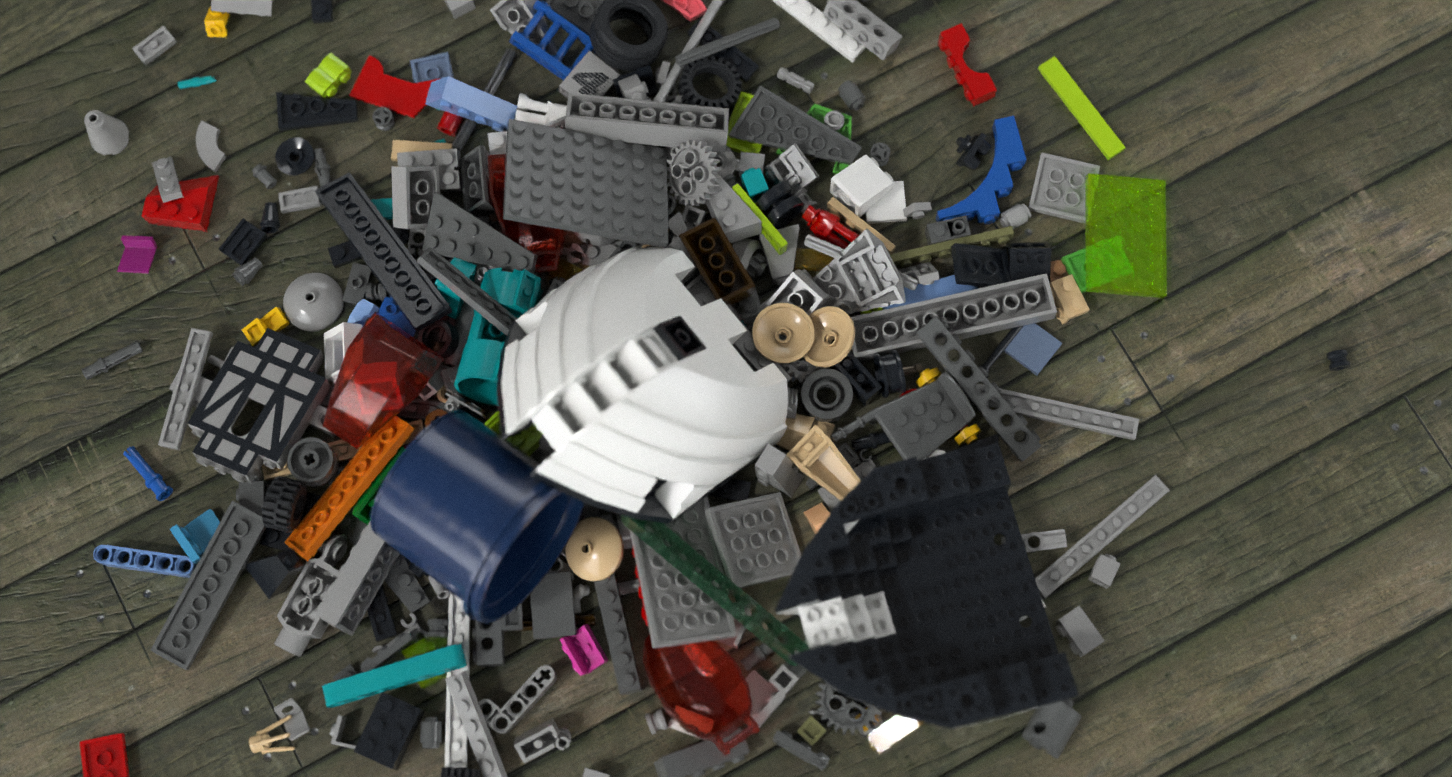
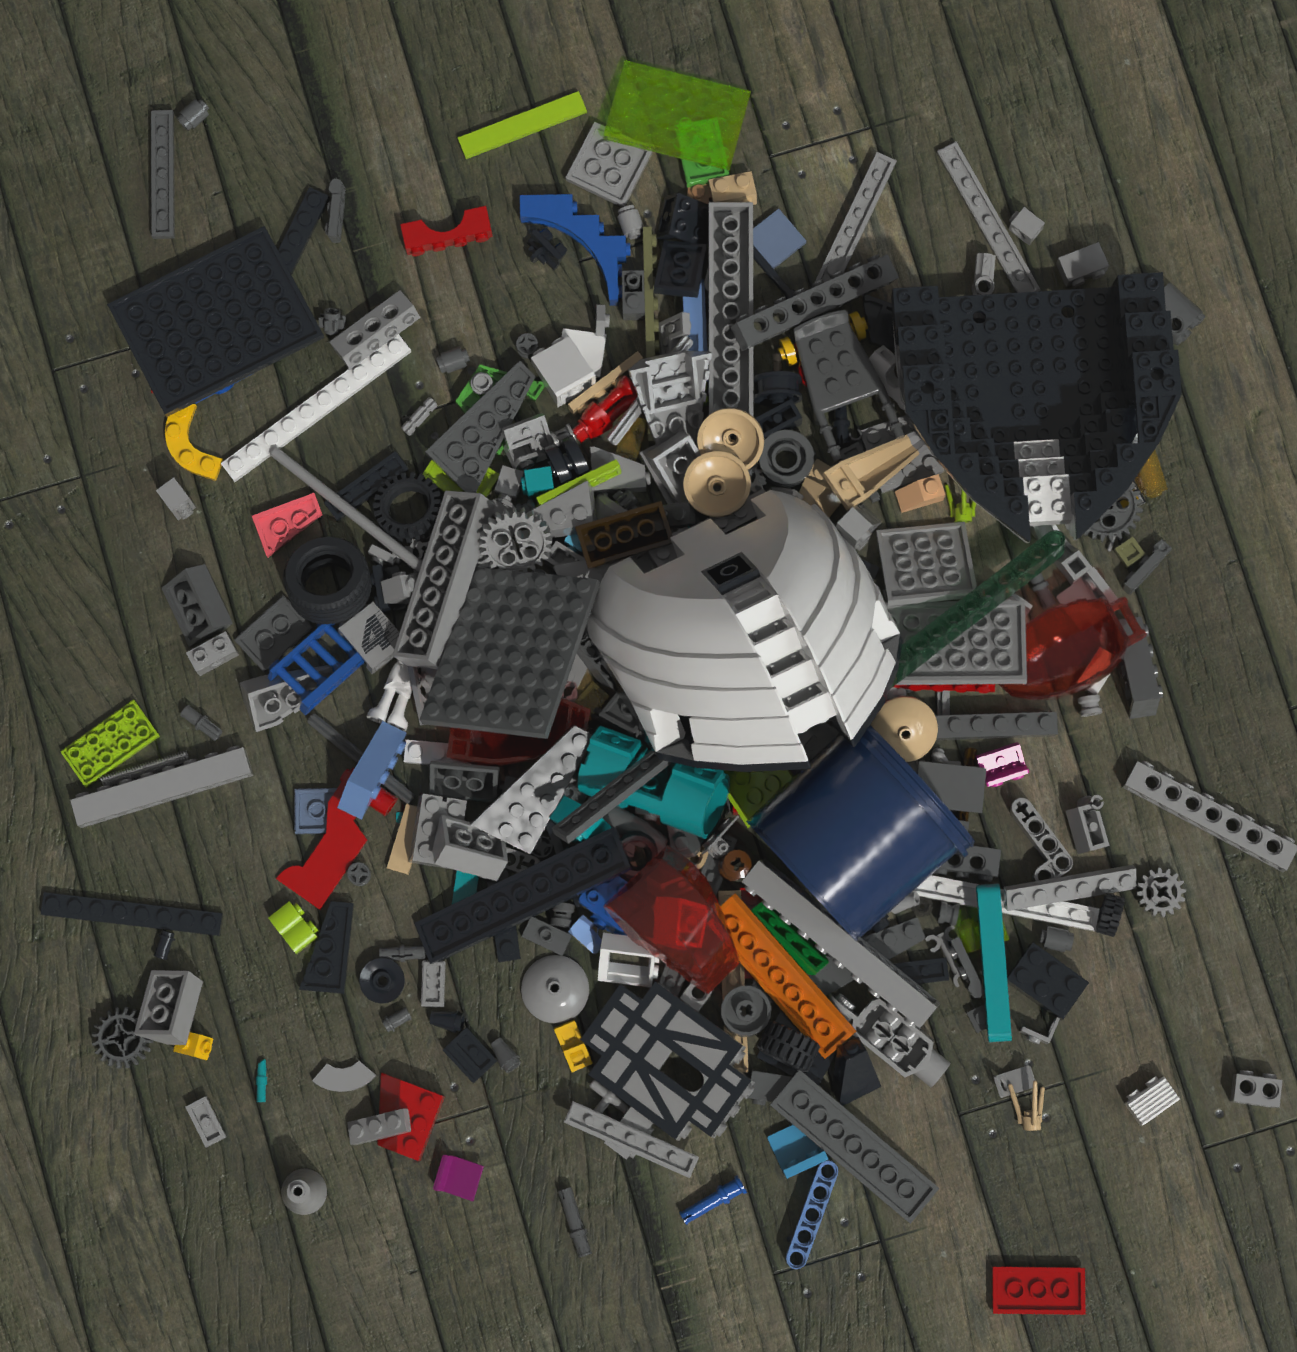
camera: 80 degrees left, 5 degrees up
dark grey axle [675,17,779,67] -> none

